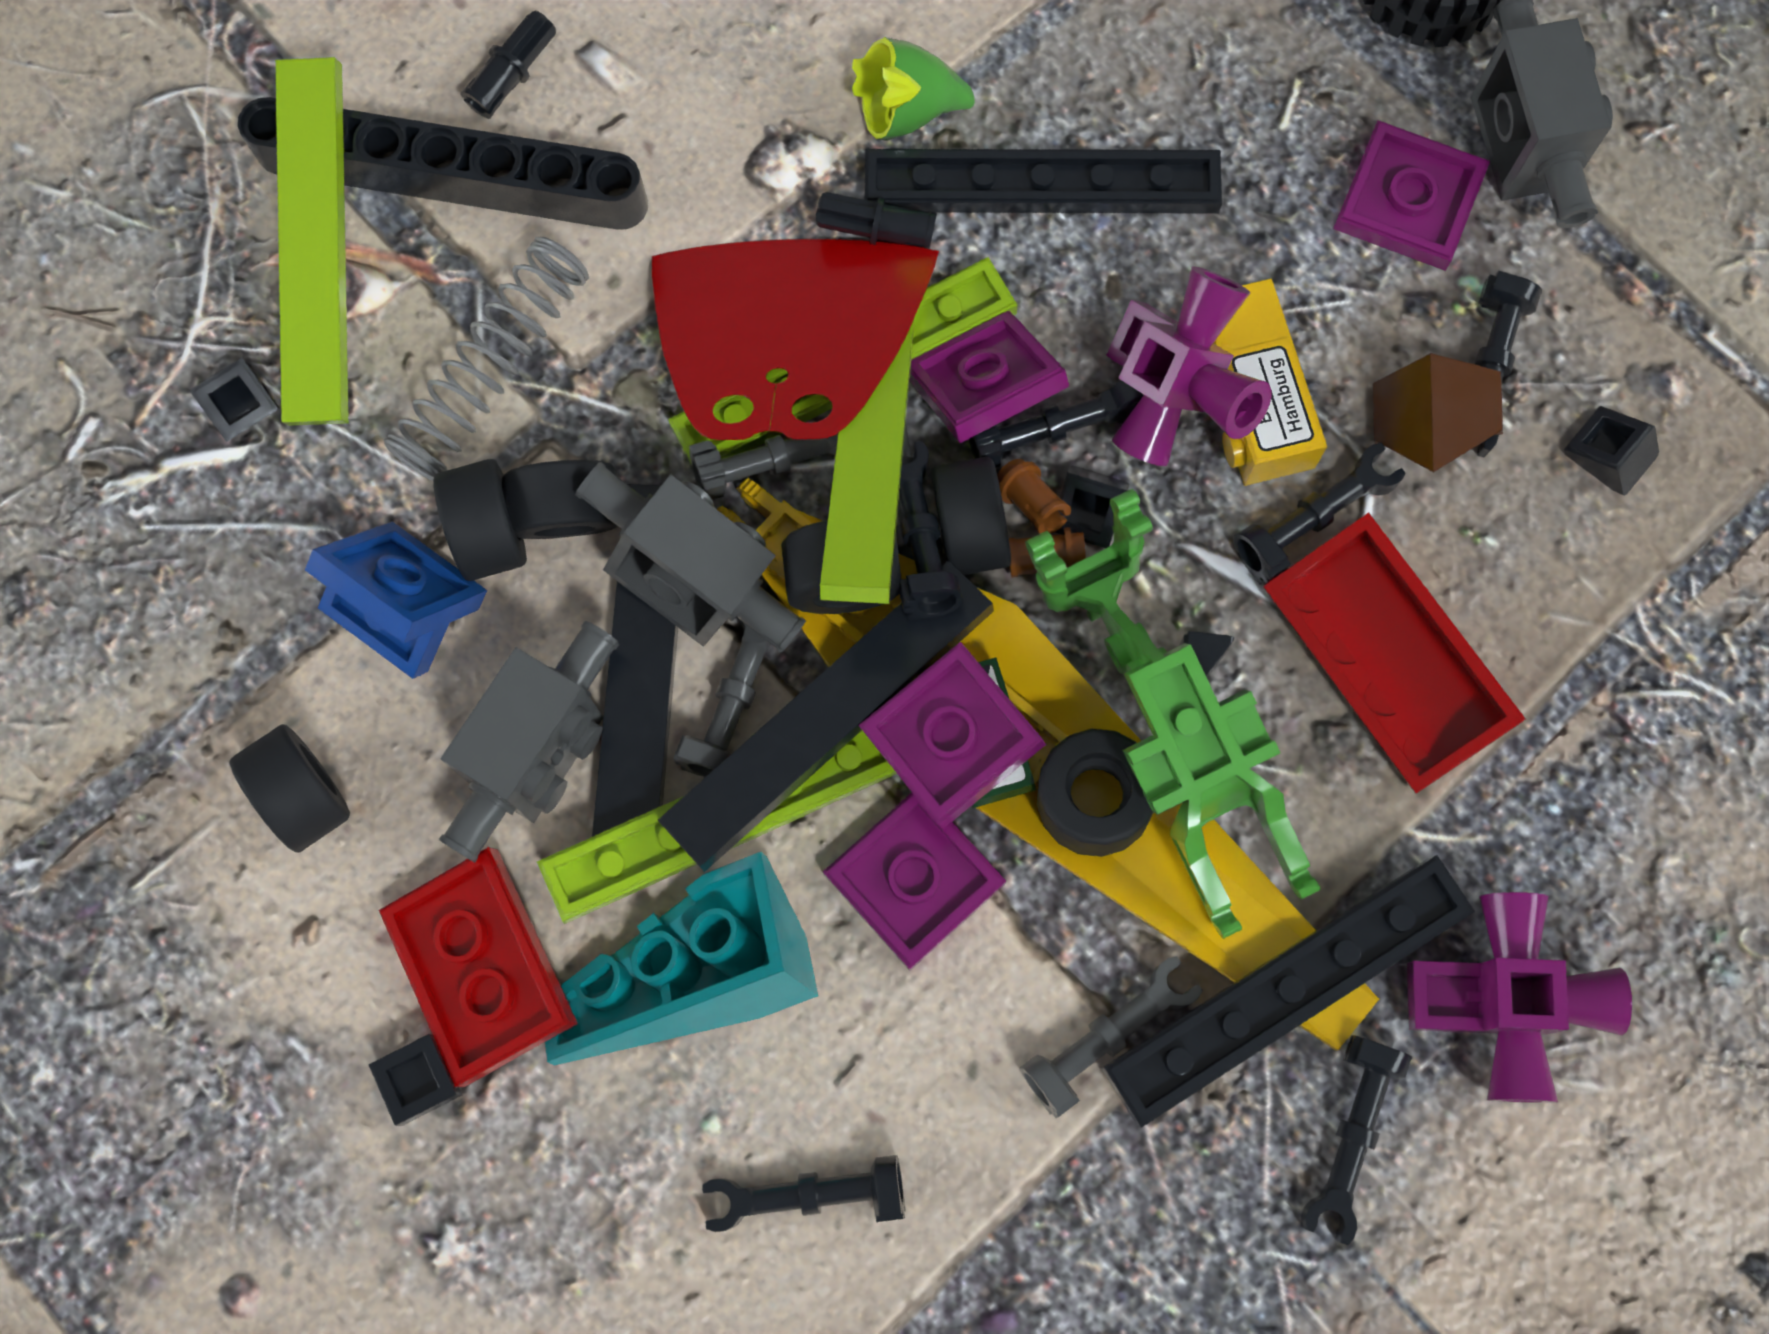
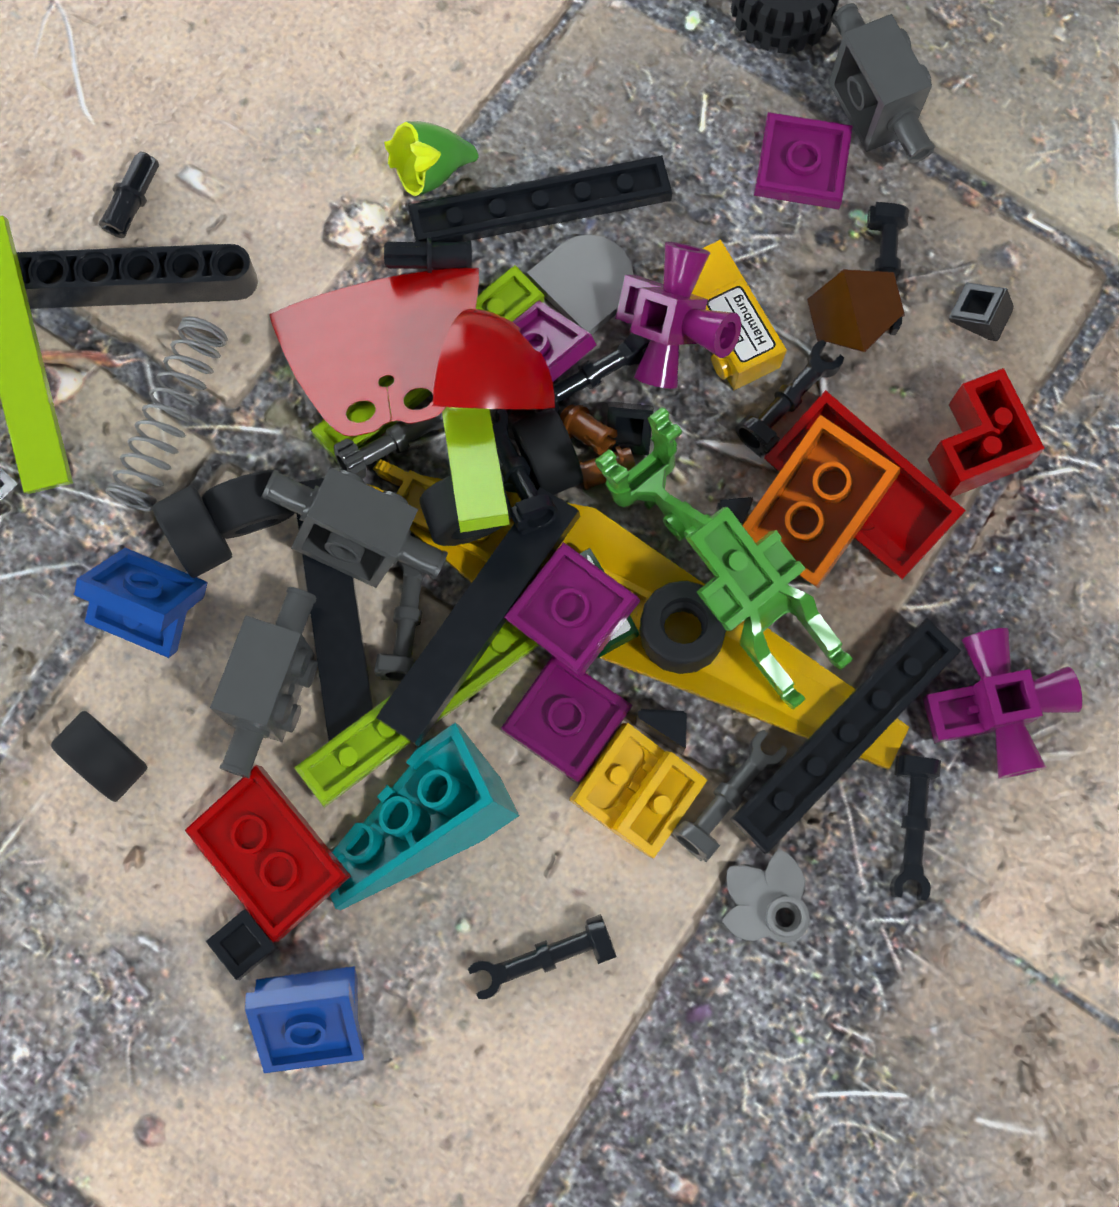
camera: 20 degrees left, 0 degrees up
none -> blue bracket [245,966,364,1073]
none -> red brick [433,308,555,409]
none -> light grey tile [527,235,634,335]
none -> yellow slope [569,723,708,859]
none -> black slope [636,709,687,755]
none -> light grey plate [722,849,810,943]
none -> orange brick [742,415,900,588]
none -> red brick [927,368,1045,498]

